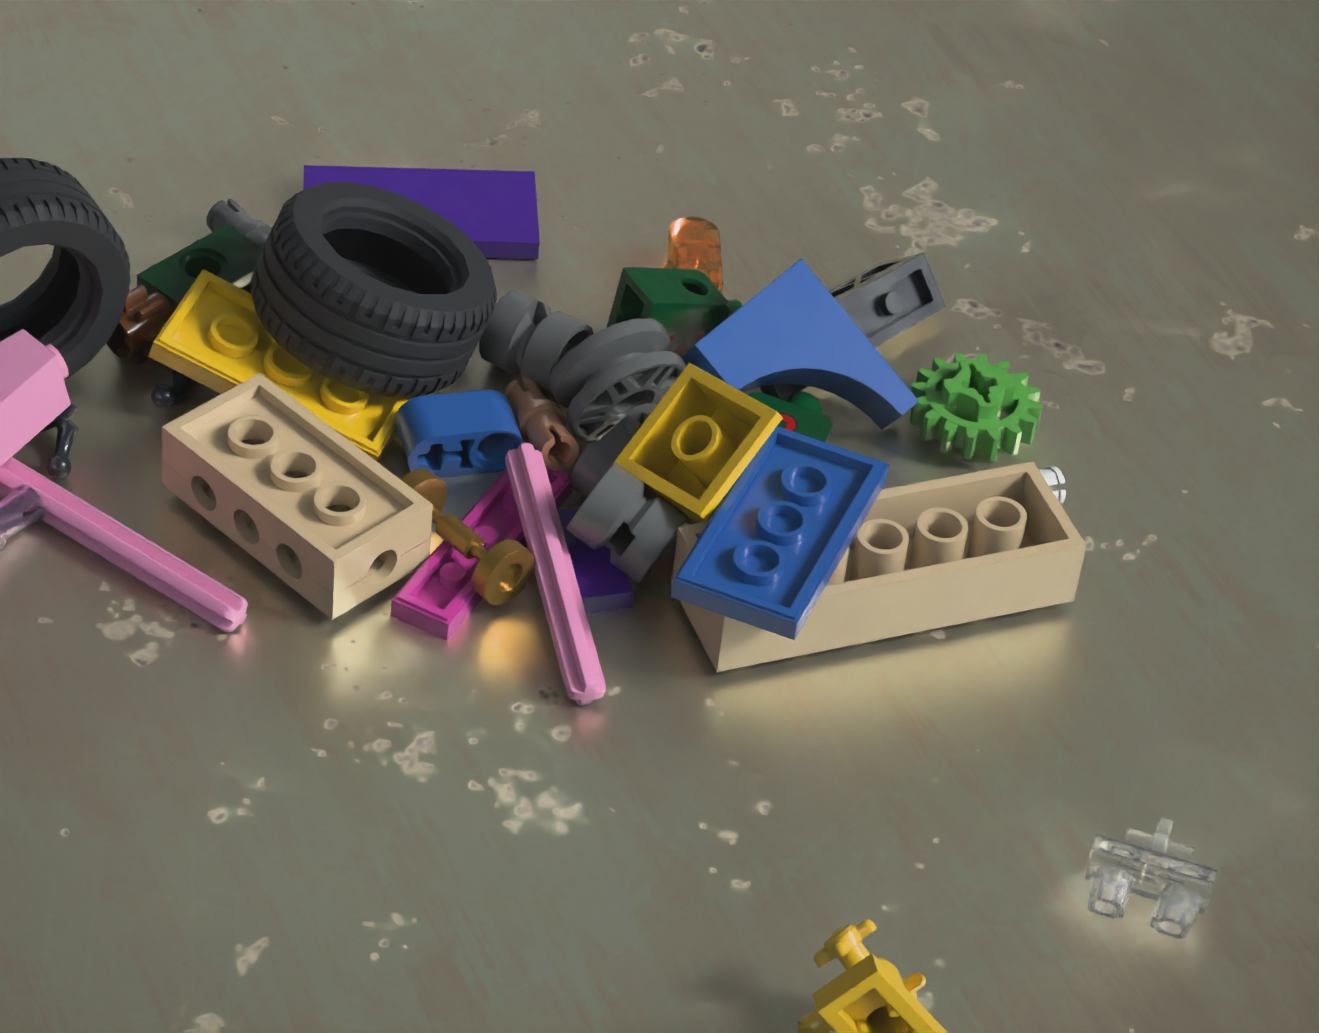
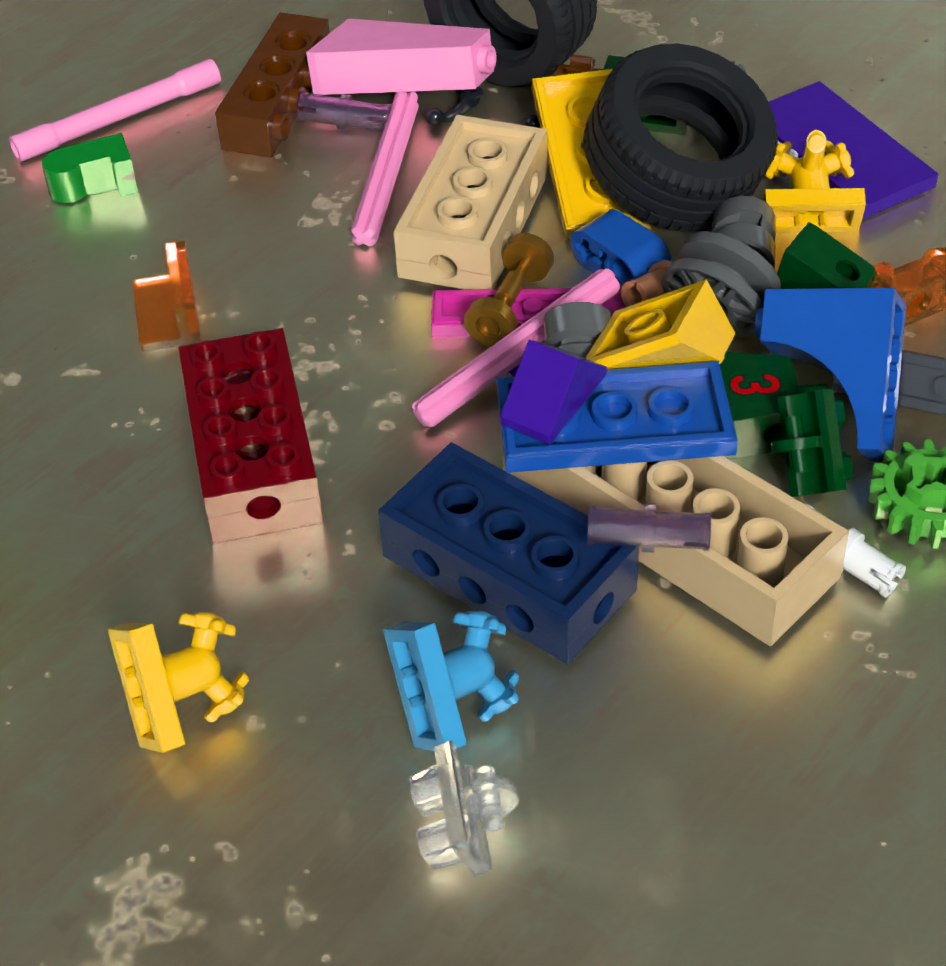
camera: 70 degrees right, 5 degrees up
none -> clear orange panel [132,241,201,352]
none -> dark red brick [178,328,323,544]
none -> dark blue brick [378,442,639,665]
none -> dark azure piece [383,610,519,753]
none -> dark purple slope [500,340,607,445]
none -> clear purple pin [587,504,711,553]
none -> yellow piece [763,130,866,233]
none -> dark green hips [771,388,854,497]

